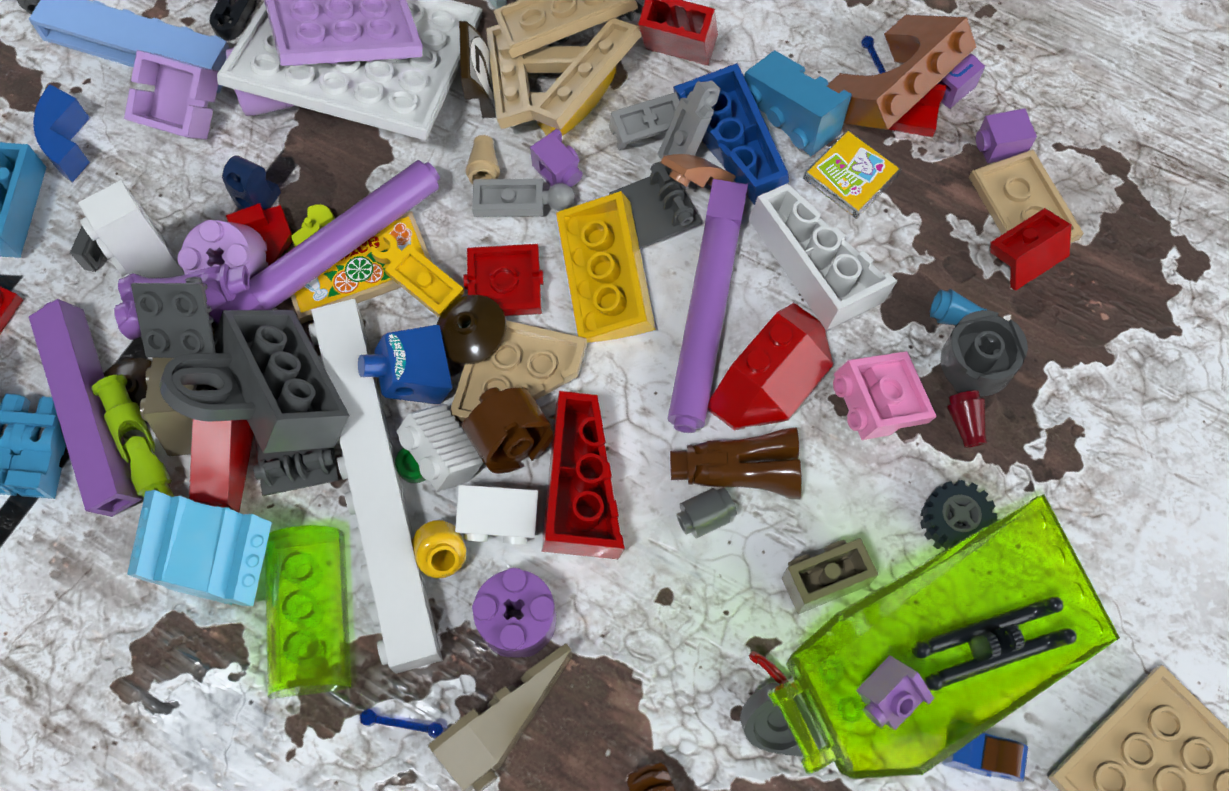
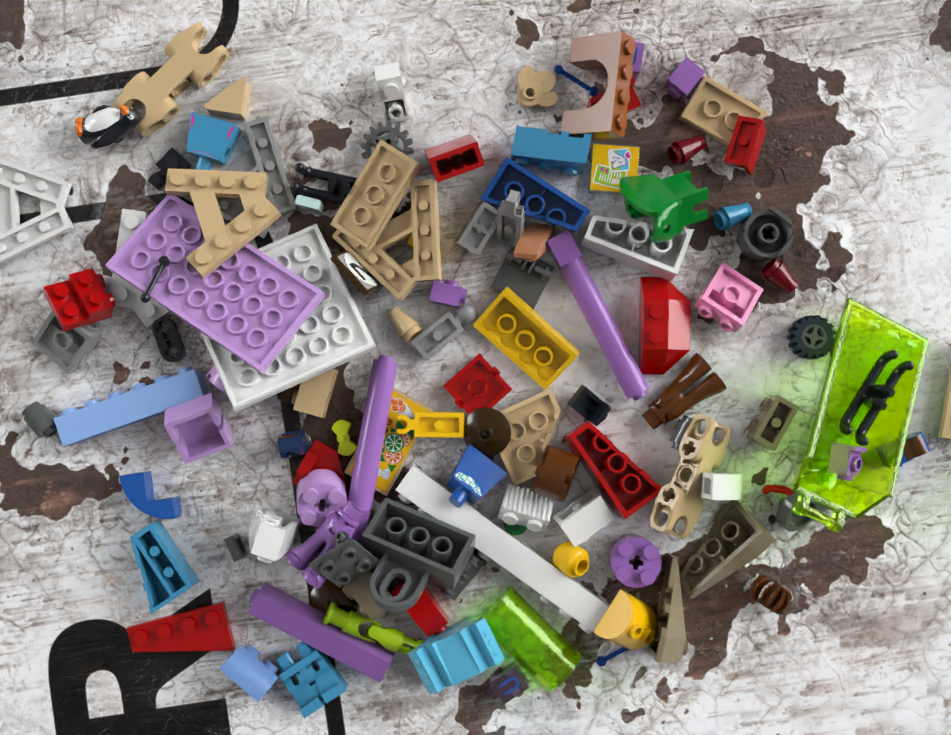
camera: 35 degrees left, 20 degrees up
none -> tan brick [291,369,339,418]
none -> clear purple brick [489,661,529,704]
none -> tan plate [517,65,559,108]
none -> black bracket [567,385,612,426]
none -> yellow brick [594,589,657,650]
none -> green piece [619,170,709,243]
none -> tan piece [650,414,731,540]
none -> dark red cone [668,135,706,165]
none -> dark tan wedge [680,500,776,599]
none -> white brick [701,471,742,500]

